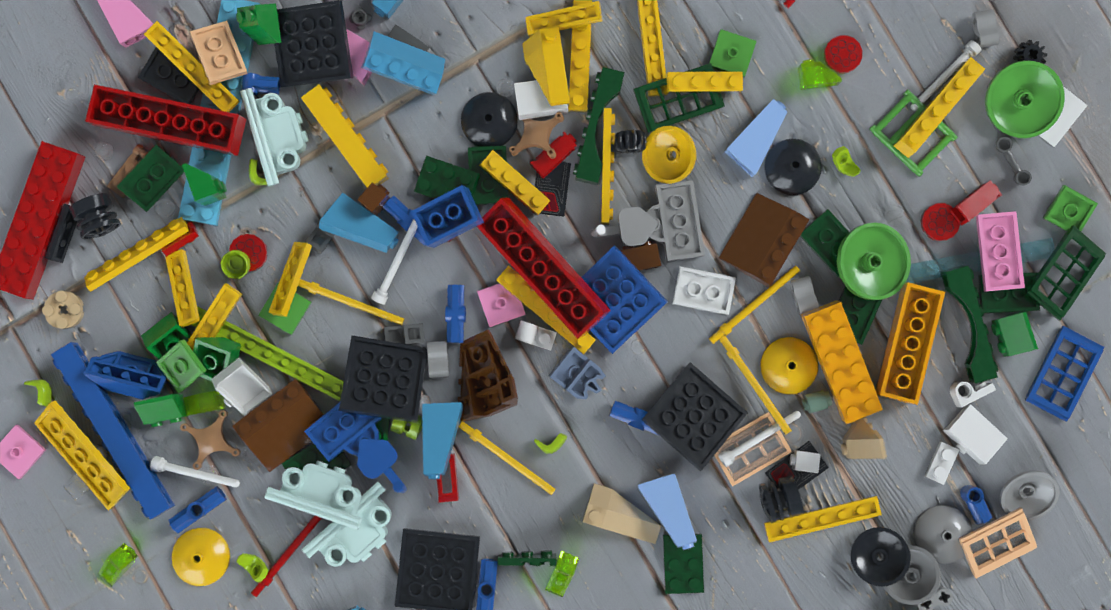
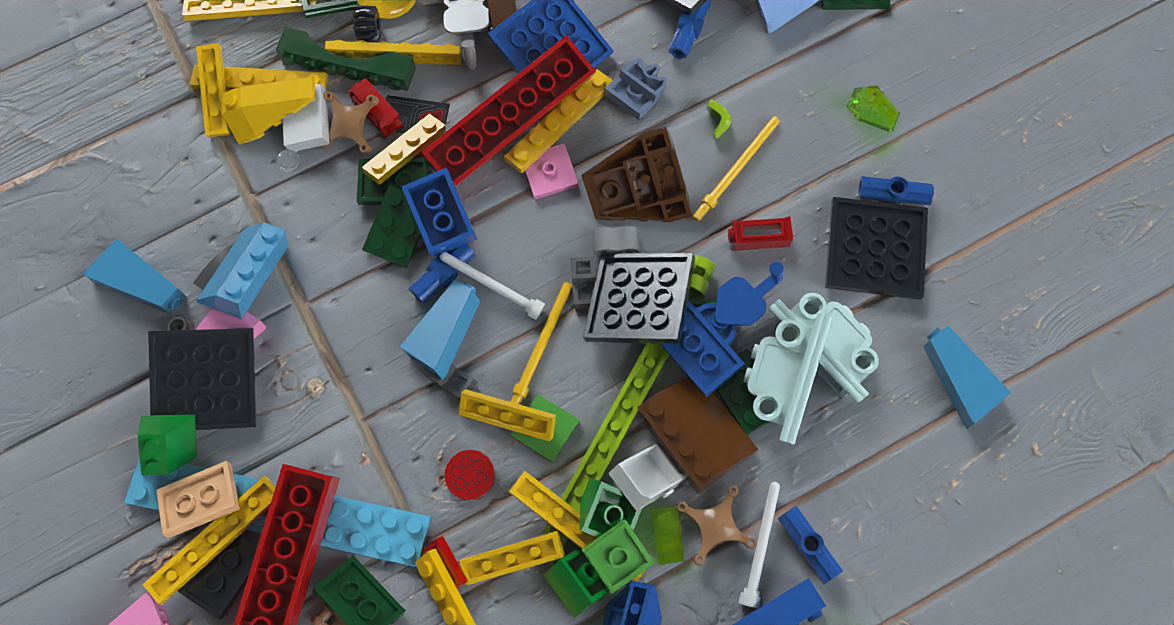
camera: 85 degrees left, 15 degrees down
green slope [134,394,187,428] -> none
yellow dish [172,528,230,586] -> none
green slope [182,163,227,206] -> none
lime hair [221,250,251,280] -> none
lime hair [236,553,268,582] -> none
light aqua brick [240,88,309,187] -> none
blue piece [241,73,281,95] -> none
lime hair [248,158,267,186] -> none
red bar [251,515,322,597] -> none
yellow brick [301,84,389,188] -> none
reddish brown brick [358,182,390,216] -> none
dark azure slope [422,402,463,479] -> none
blue piece [445,285,466,343] -> none
black dish [461,92,518,147] -> none
dark green wing [498,550,556,566] -> none
white plate [515,321,557,351] -> none
tan wedge [582,483,661,544] -> none

